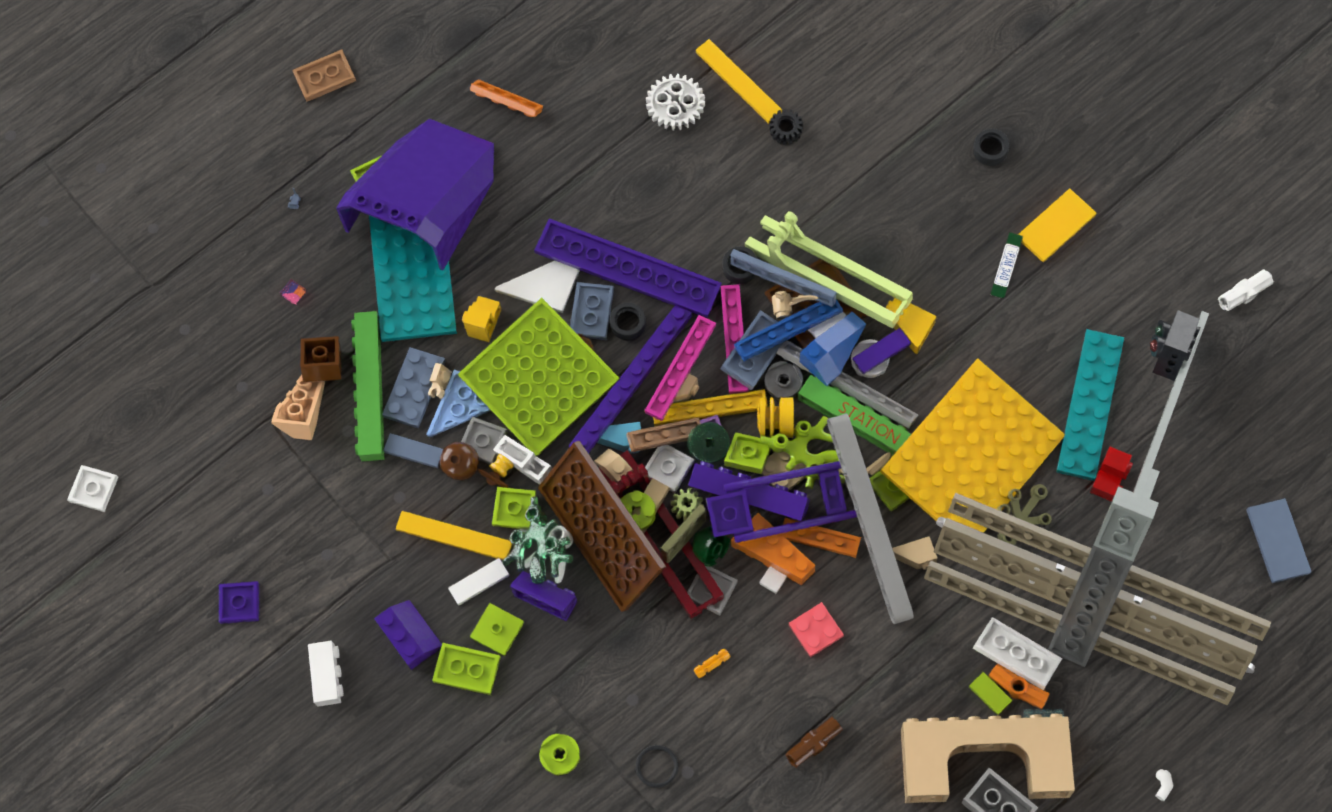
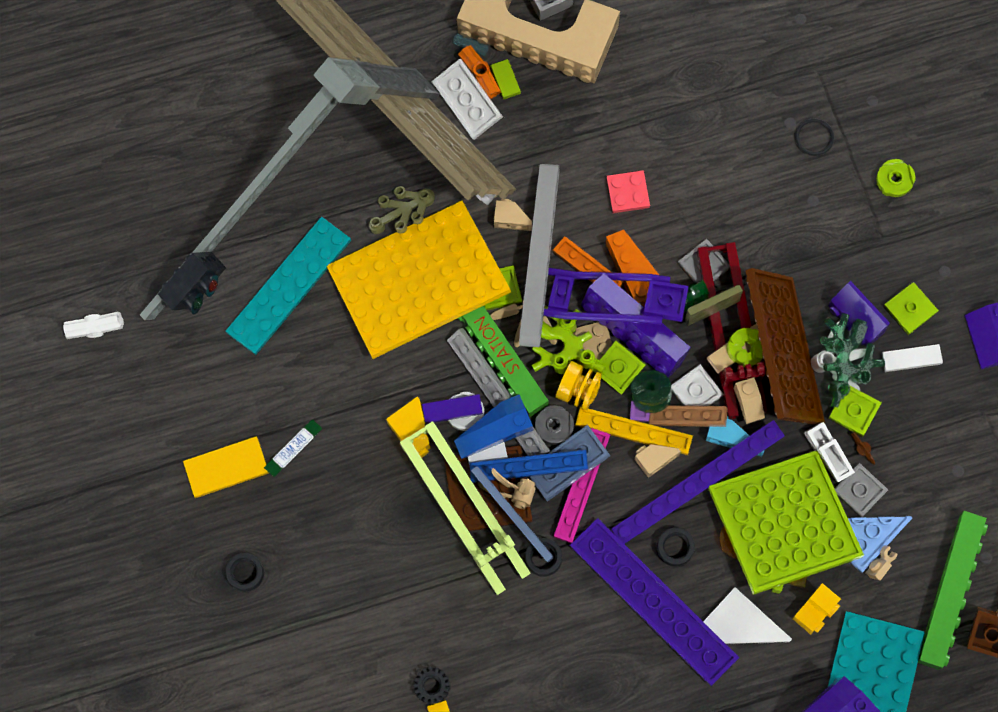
camera: 160 degrees left, 5 degrees up
sand blue plate [382,347,446,429] -> none
sand blue tile [383,433,443,469] -> none
yellow tile [396,511,513,561] -> none
lime plate [432,643,501,695] -> none
reddish brown cylinder [440,442,479,480] -> none
yellow wheel [490,454,514,478] -> none
sand blue tile [570,282,614,340] -> none
dark pink plate [645,315,716,421] -> none
yellowish green gear [671,488,704,521] -> none
light orange axle [694,649,730,678] -> none
white tile [760,566,787,594] -> none
reddish brown piece [785,716,843,768] -> none
red brick [1090,447,1133,502] -> none
sand blue tile [1246,498,1311,583] -> none

